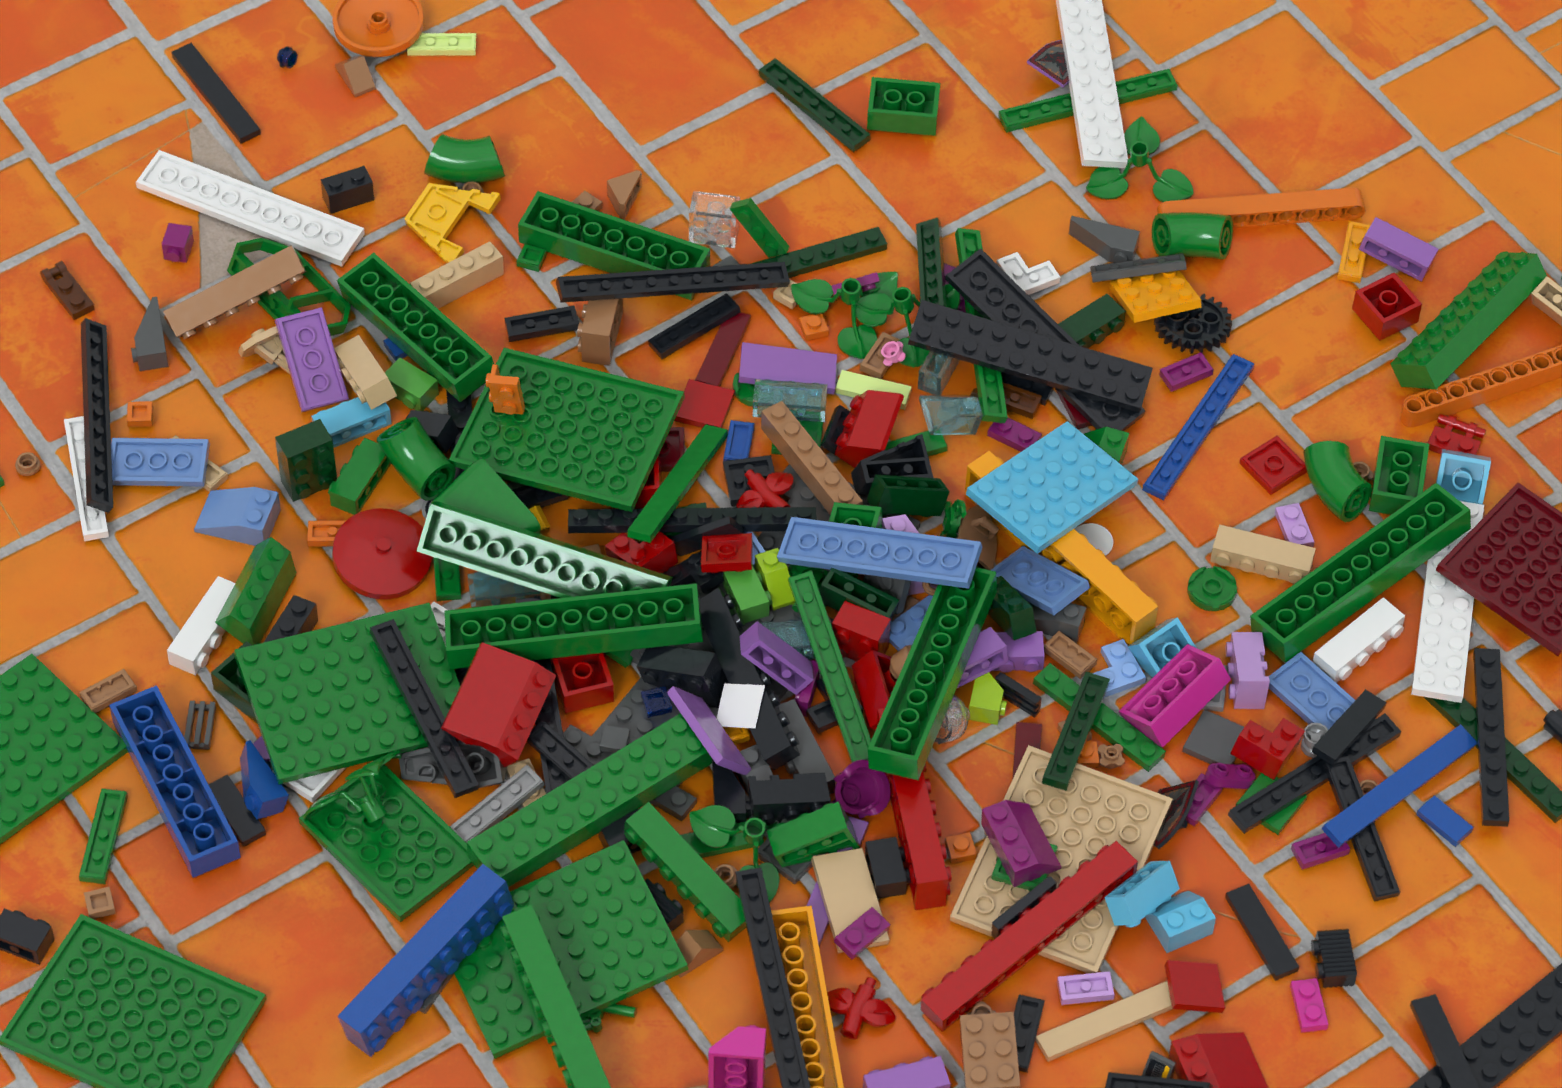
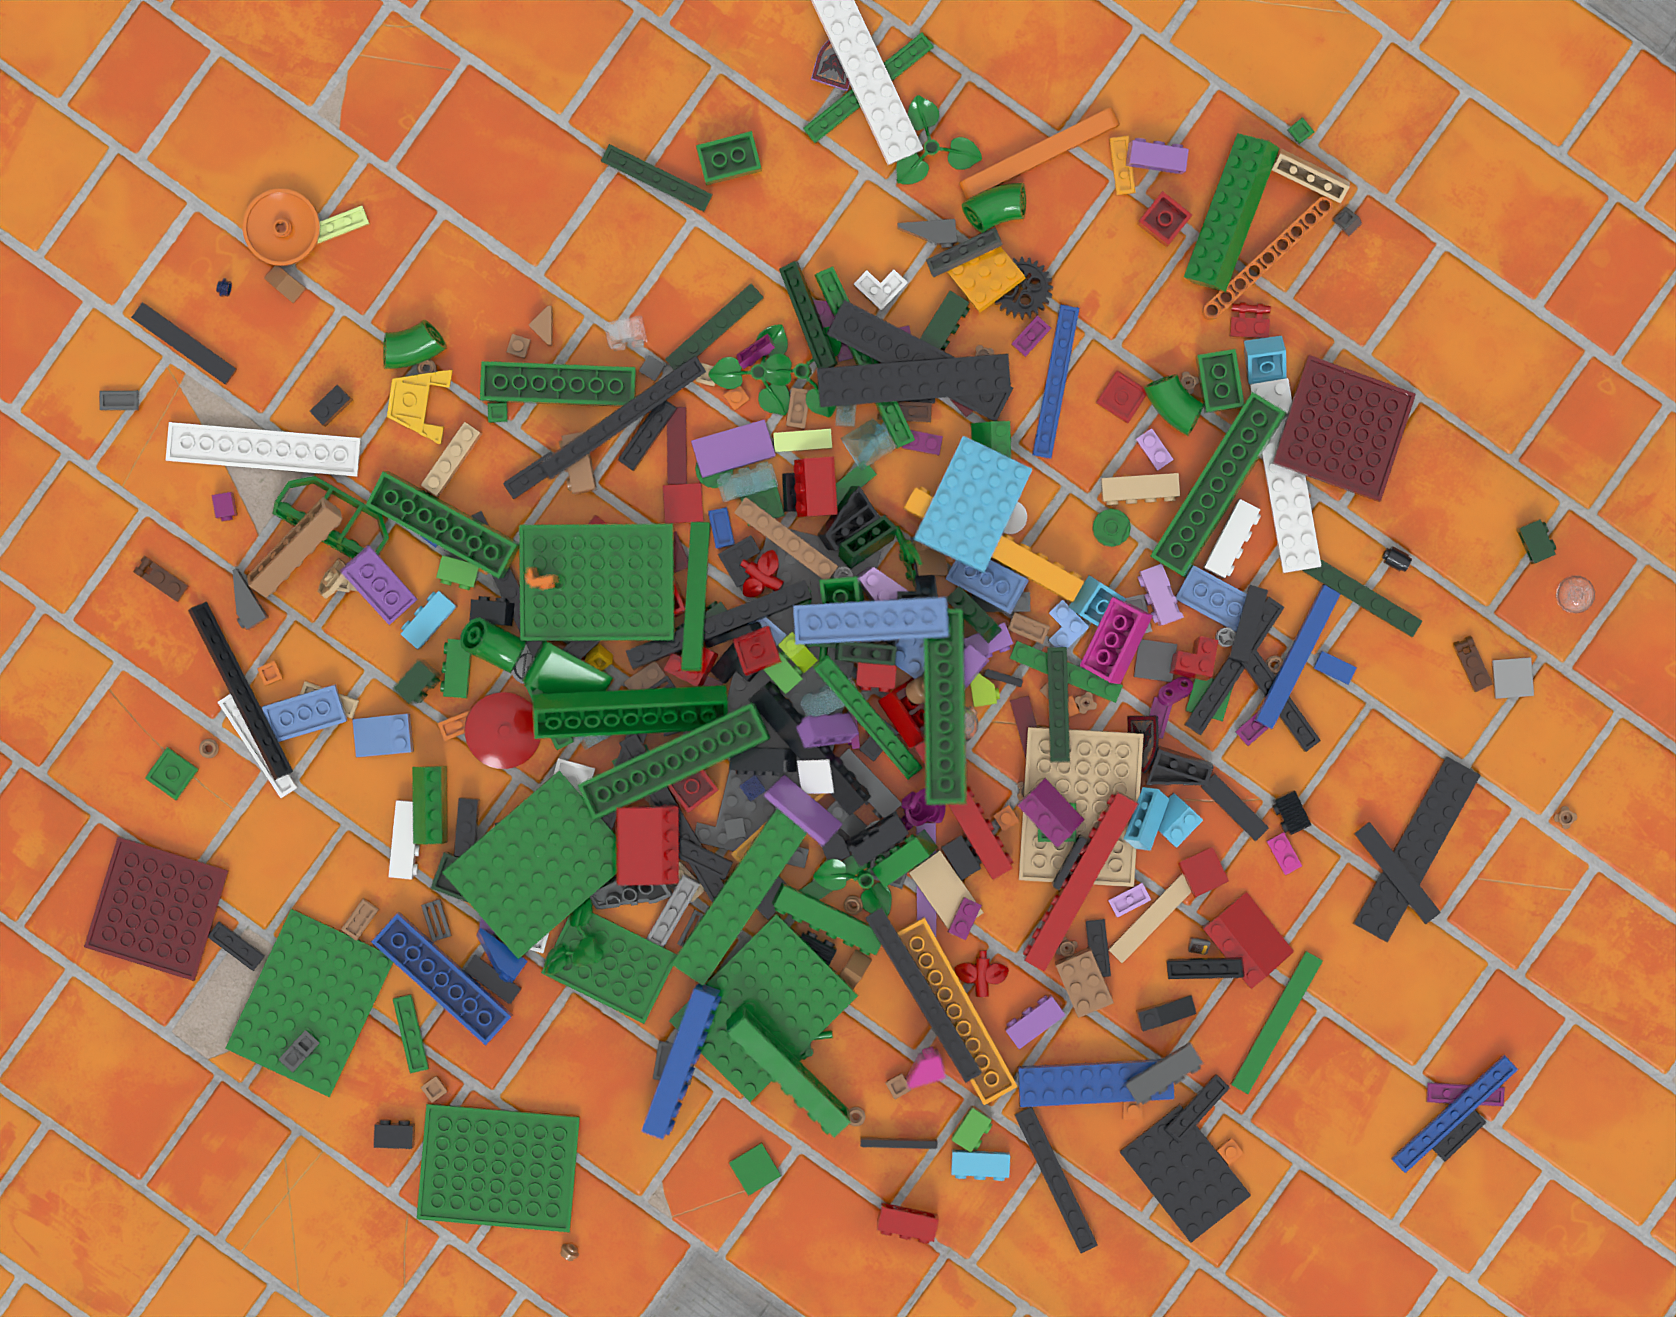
camera: 20 degrees left, 35 degrees up
tan brick [334,335,397,410] -> none
black plate [370,619,479,798] -> none
green plate [730,198,790,258] -> none
bright pink plate [881,341,906,366] -> none
black plate [1473,648,1509,827] -> none
none -> dark grey tile [99,391,139,410]
none -> black wedge [1146,745,1214,785]

